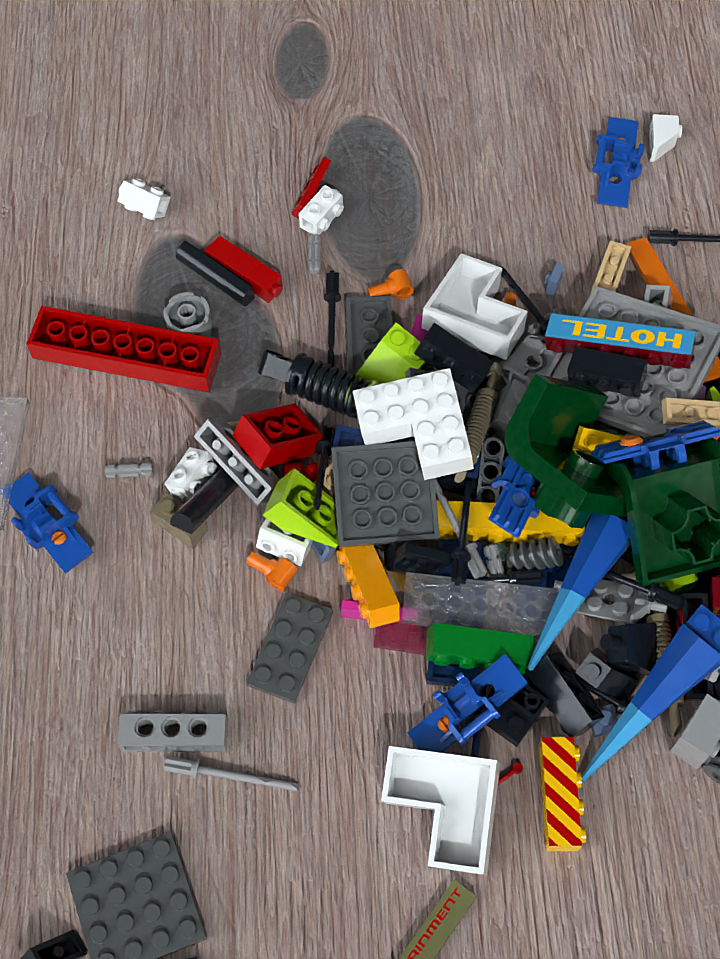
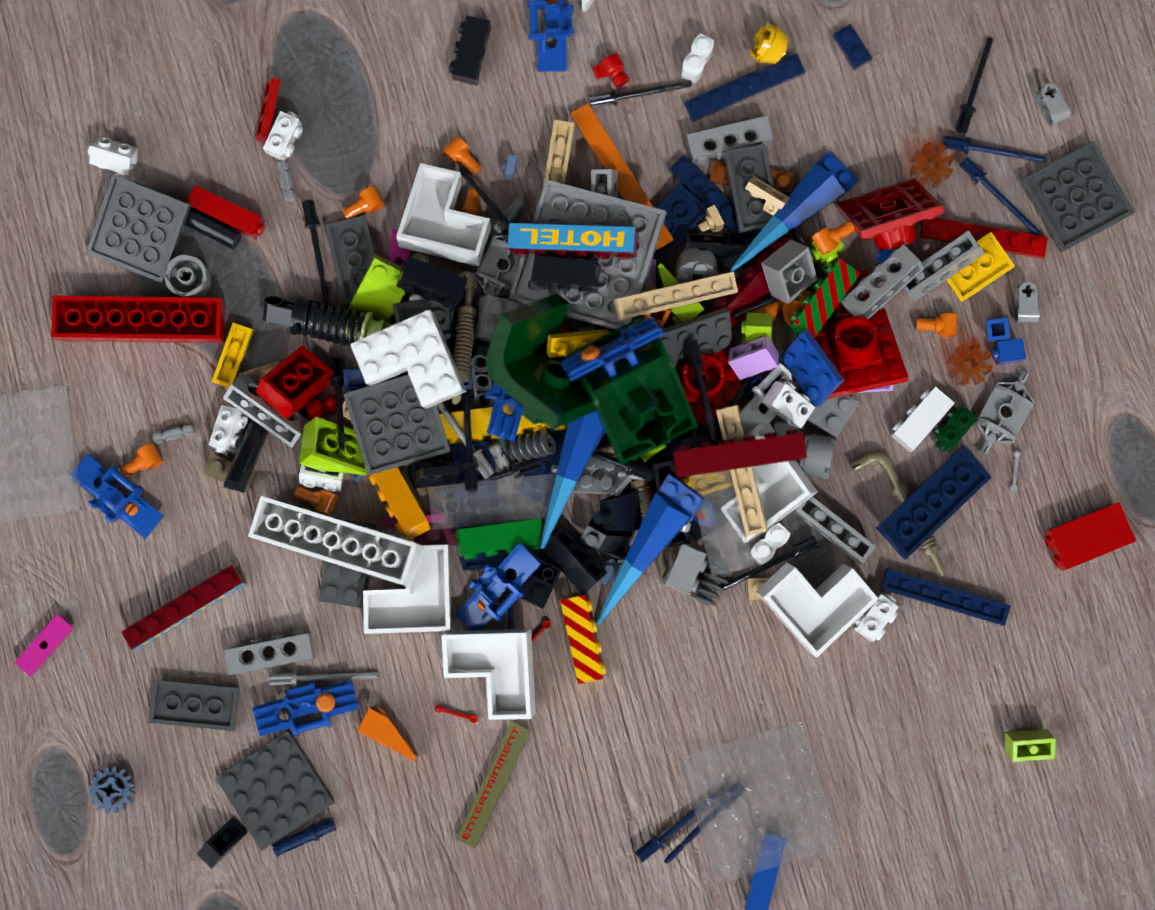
camera: 10 degrees left, 20 degrees up
none -> dark grey plate [86,174,191,283]
none -> orange pin [119,443,163,478]
none -> dark red brick [121,565,247,650]
none -> dark grey plate [149,680,240,731]
none -> yellow plate [211,323,254,388]
none -> white brick [248,496,424,587]
none -> blue piece [252,680,360,737]
none -> orange slope [357,706,418,761]
none -> white piece [363,545,452,634]
none -> red hinge [435,704,478,723]
none -> orange pin [442,136,482,175]
none -> black brick [449,15,491,86]
none -> red piece [592,53,630,88]

